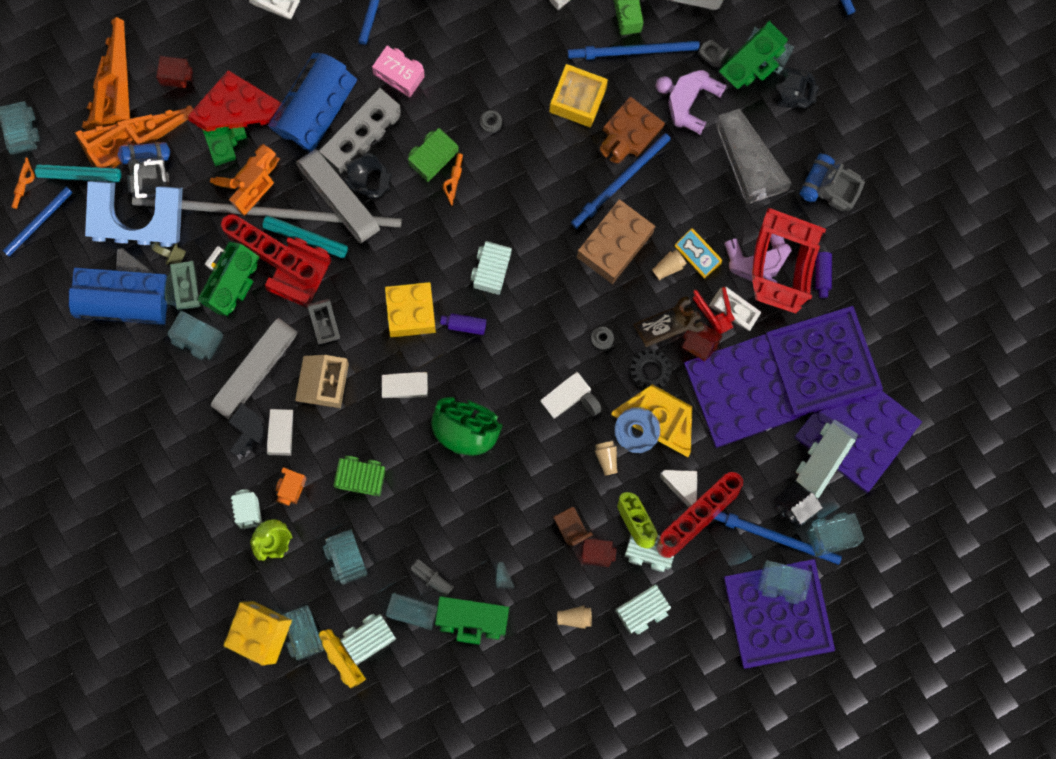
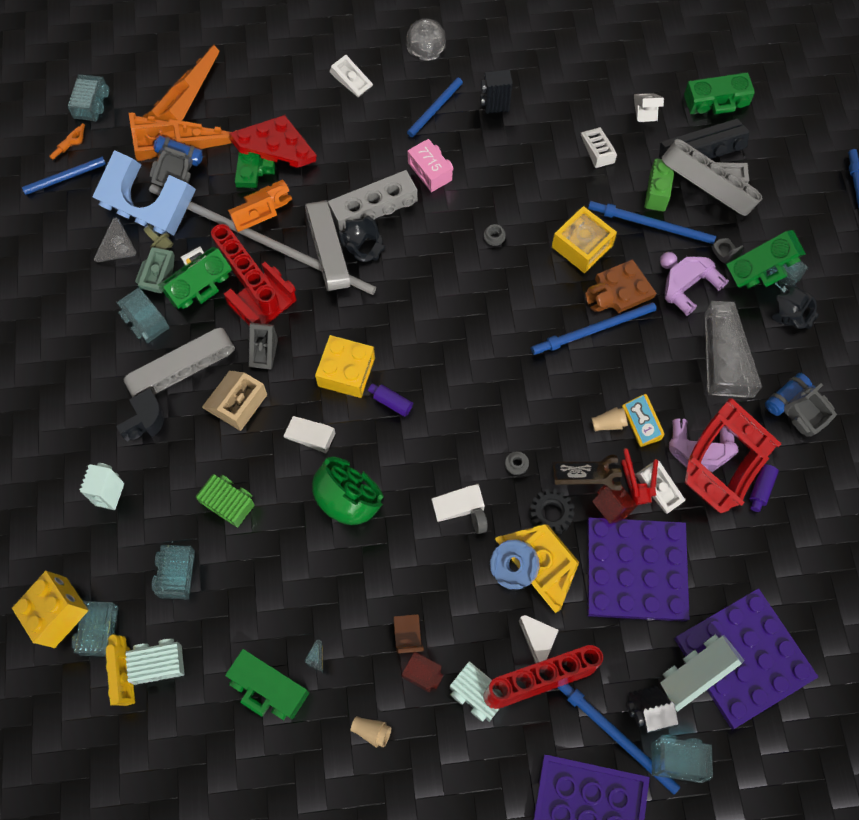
camera: 30 degrees right, 10 degrees down
teal axle [35,164,121,182] -> none
blue brick [69,268,167,324] -> none
clear red brick [157,56,192,88] -> none
orange hand [210,177,245,189] -> none
lime hair [250,520,292,561] -> none
teal axle [262,216,348,258] -> none
white slope [267,409,293,456] -> none
blue brick [268,53,358,153] -> none
orange brick [275,468,306,506] -> none
clear light blue brick [386,593,438,630] -> none
bright green brick [408,128,459,182] -> none
dark grey axle [410,560,454,597] -> none
orange hand [443,153,463,206] -> none
light aqua brick [471,241,512,295] -> none
medium nougat brick [577,199,655,284] -> none
tan cone [594,441,618,476] -> none
light aqua brick [615,584,671,635] -> none
lime beam [617,492,658,548] -> none
clear light blue brick [757,560,812,604] -> none
dark purple plate [766,306,883,417] -> none

